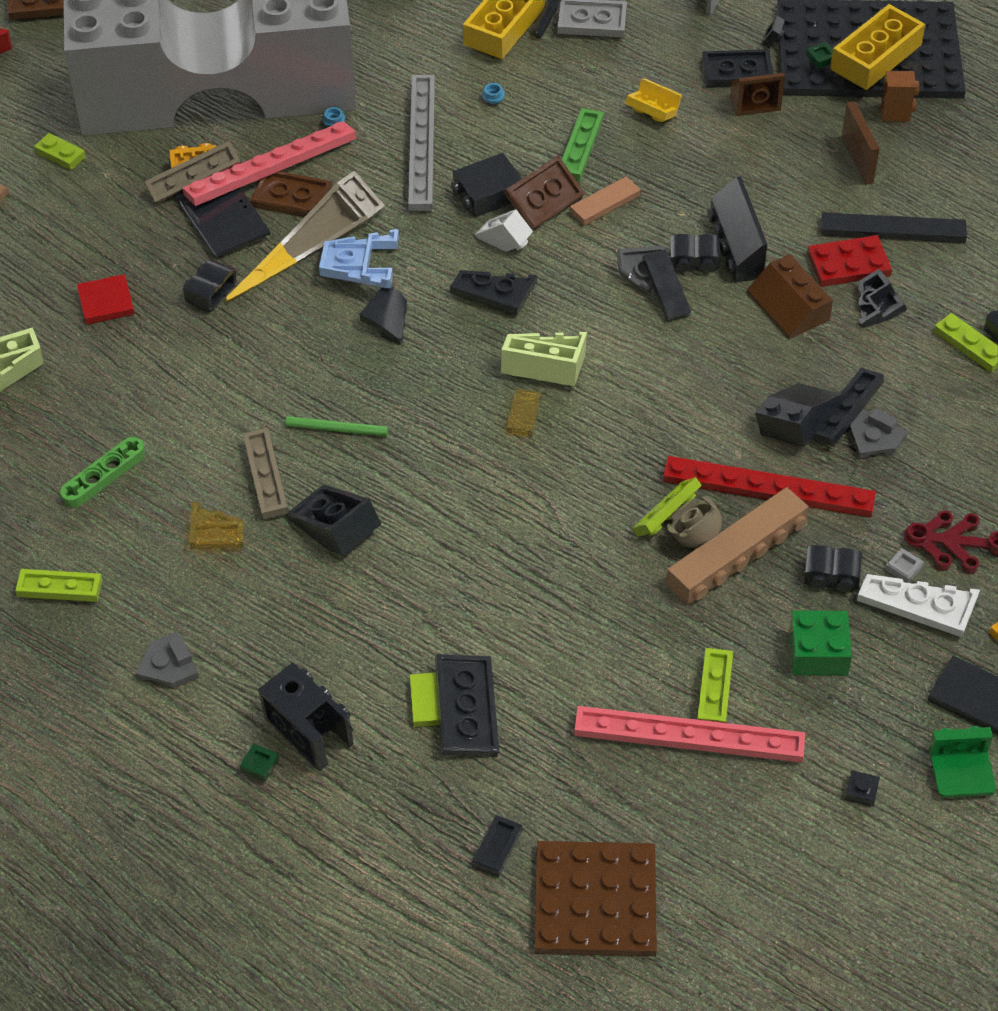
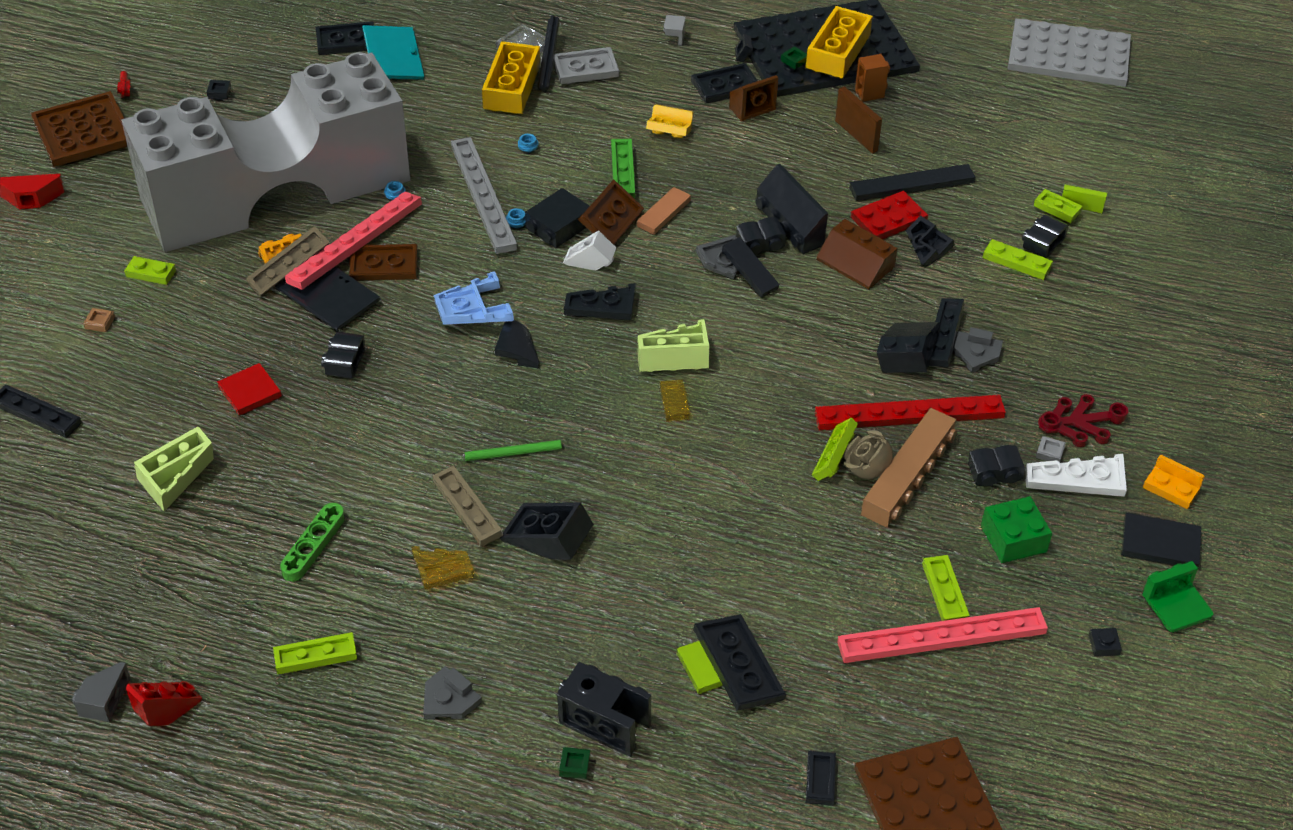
camera: 20 degrees left, 5 degrees down
dark tan plate [225,171,385,302] -> none
none -> dark azure plate [506,208,526,228]

